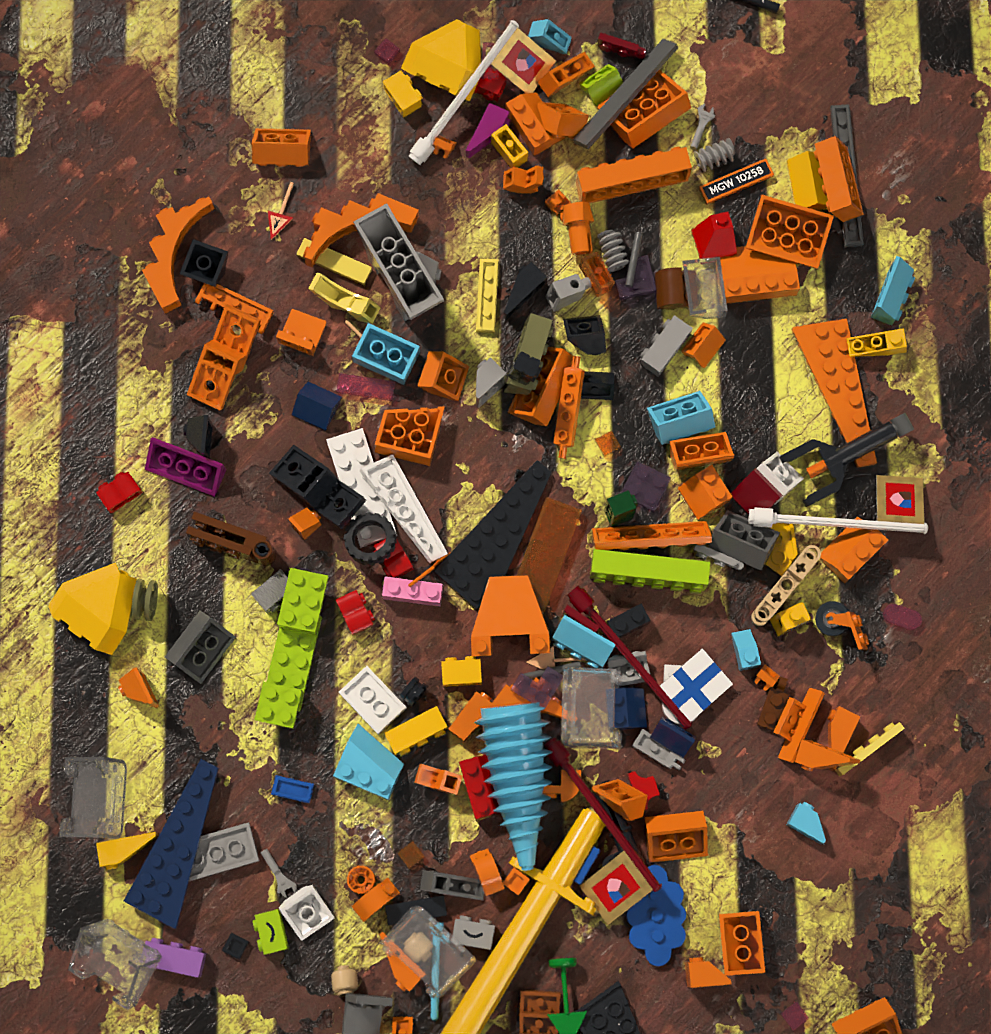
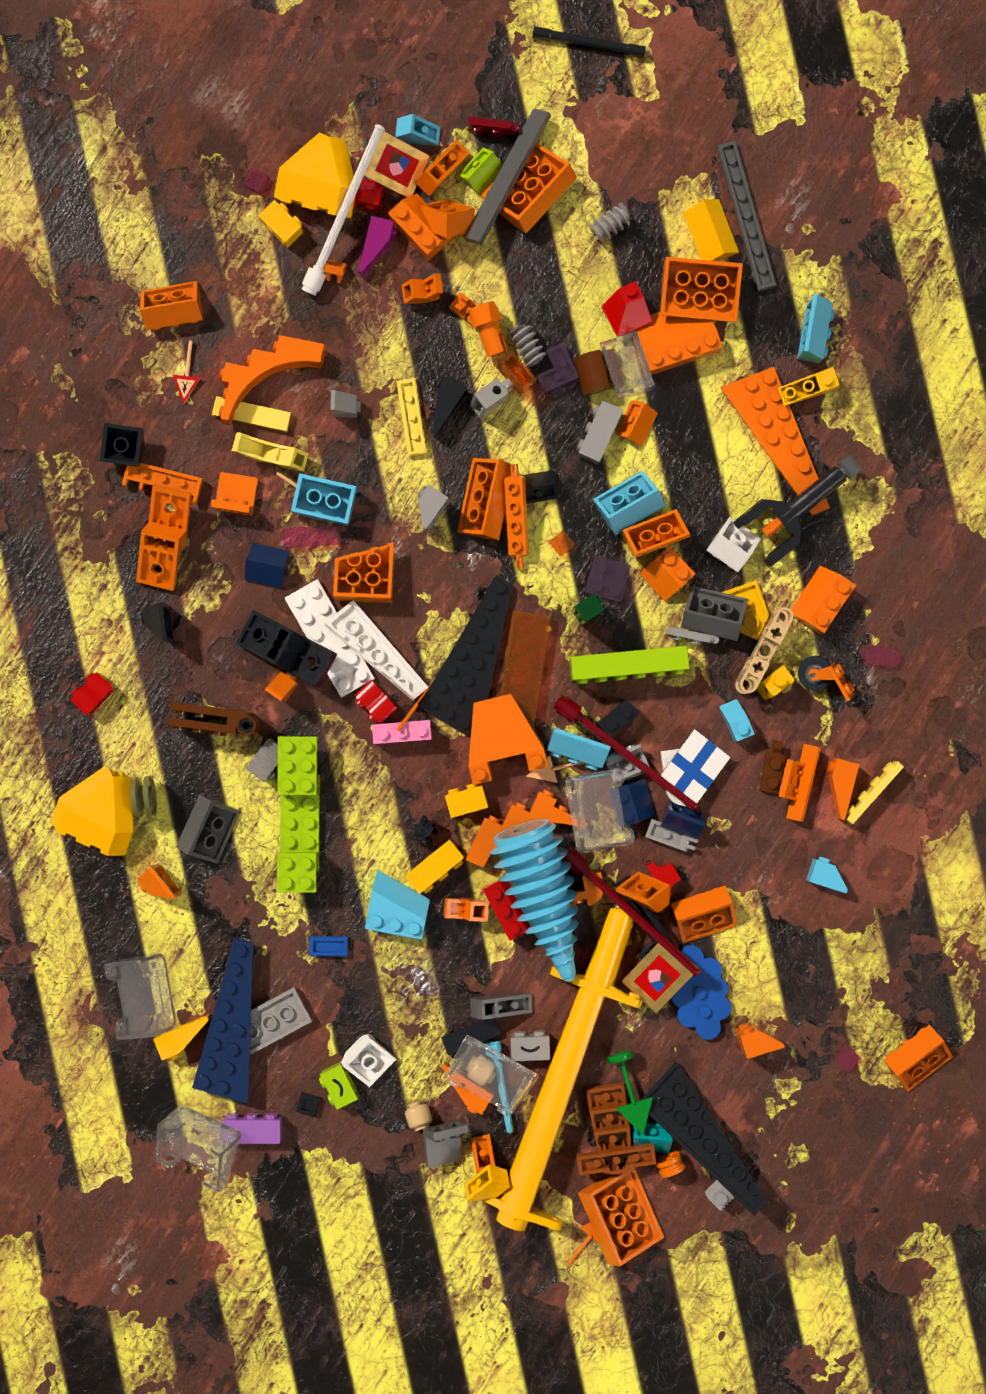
camera: 10 degrees left, 10 degrees up
orange arch [142,197,215,313] -> none
magenta slope [144,437,226,496] -> none
light grey piece [260,849,297,898] -> none
red brick [336,590,375,636] -> none
white tile [339,666,407,735] -> none
black tyre [344,512,397,566] -> none
orange wheel [347,866,375,894] -> none
orange brick [351,877,400,922] -> none
light grey piece [354,203,444,321] -> none
clear orange tile [397,841,425,869] -> none
orange slope [417,351,469,401] -> none
orange brick [470,849,504,896] -> none
yellow brick [491,124,528,168] -> none
orange tile [503,868,530,895] -> none
olive slope [504,313,554,395] -> none
black brick [507,352,542,385] -> none
plate [511,667,565,710] -> none
dark grey bar [523,661,581,681] -> none
dark red tile [562,605,600,633] -> none
black slope [563,315,606,355] -> none
blue tile [574,847,600,885] -> none
orange brick [576,147,692,203] -> none
orange plate [592,521,712,551] -> none
dark grey bar [625,232,642,288] -> none
light grey piece [690,104,715,150] -> none
tile [699,159,774,205] -> none
orange slope [719,911,765,975] -> none
dark red tile [731,468,783,514] -> none
flag [748,475,928,534] -> none
orange tile [754,664,780,691] -> none
orange slope [795,739,860,771] -> none
orange brick [814,136,864,222] -> none

